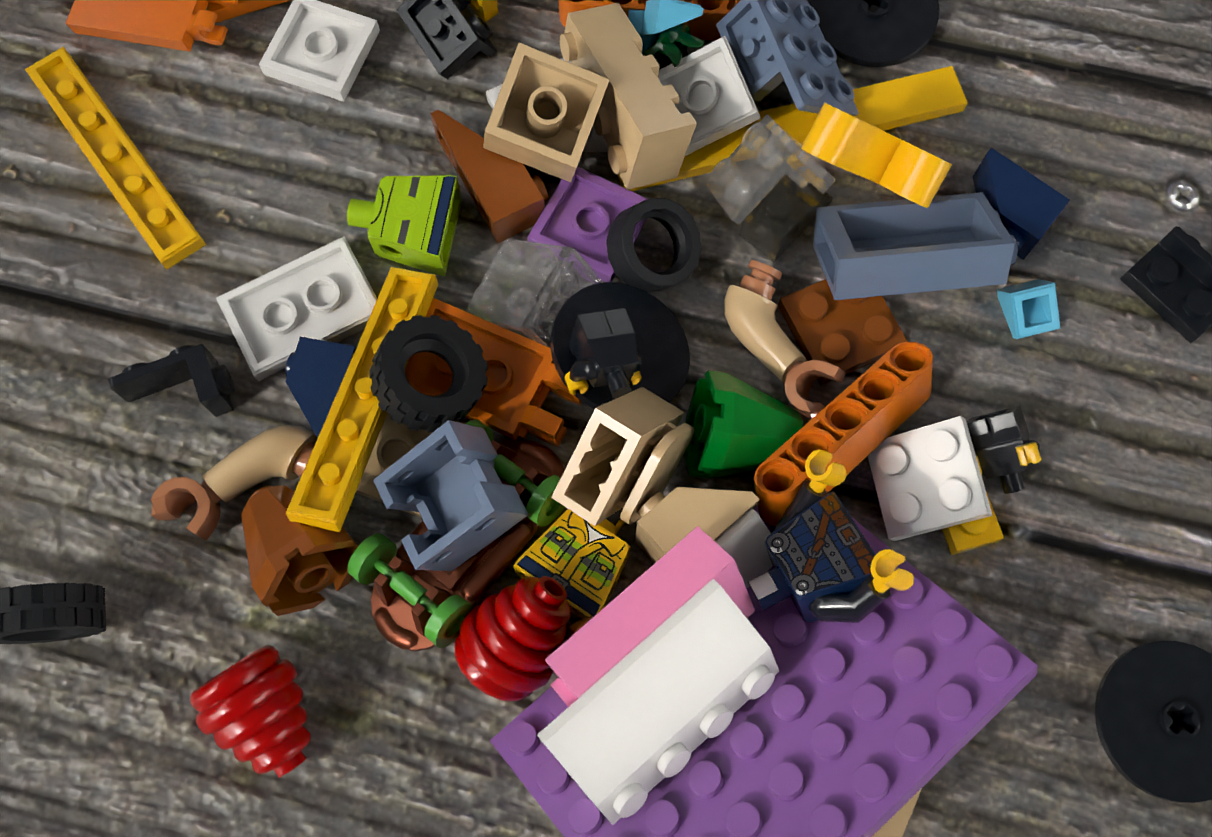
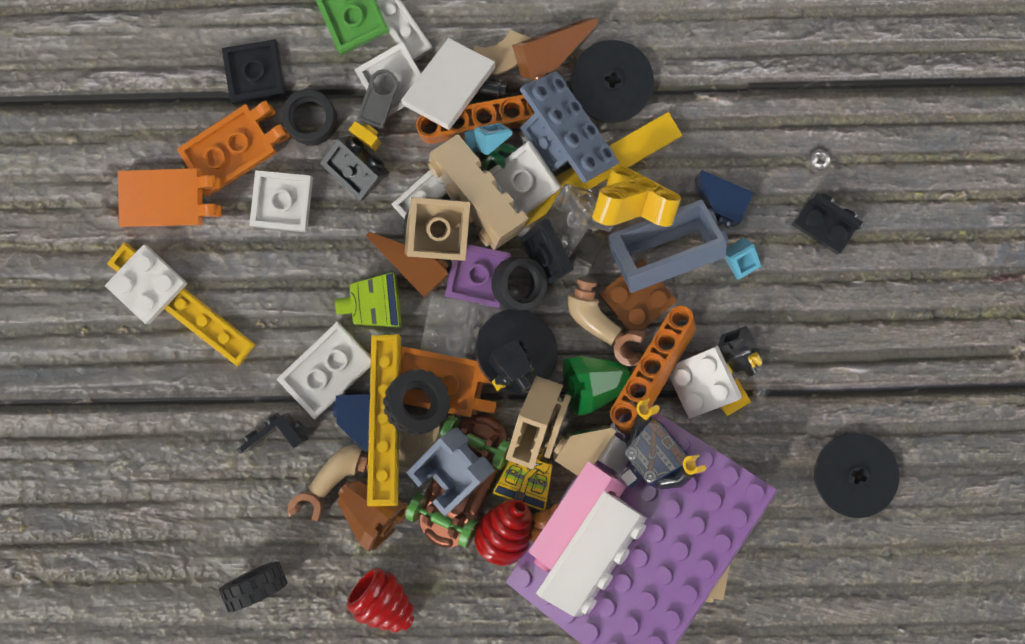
camera: 15 degrees left, 15 degrees up
none -> white plate [105,245,188,324]
none -> black tile [520,218,575,287]

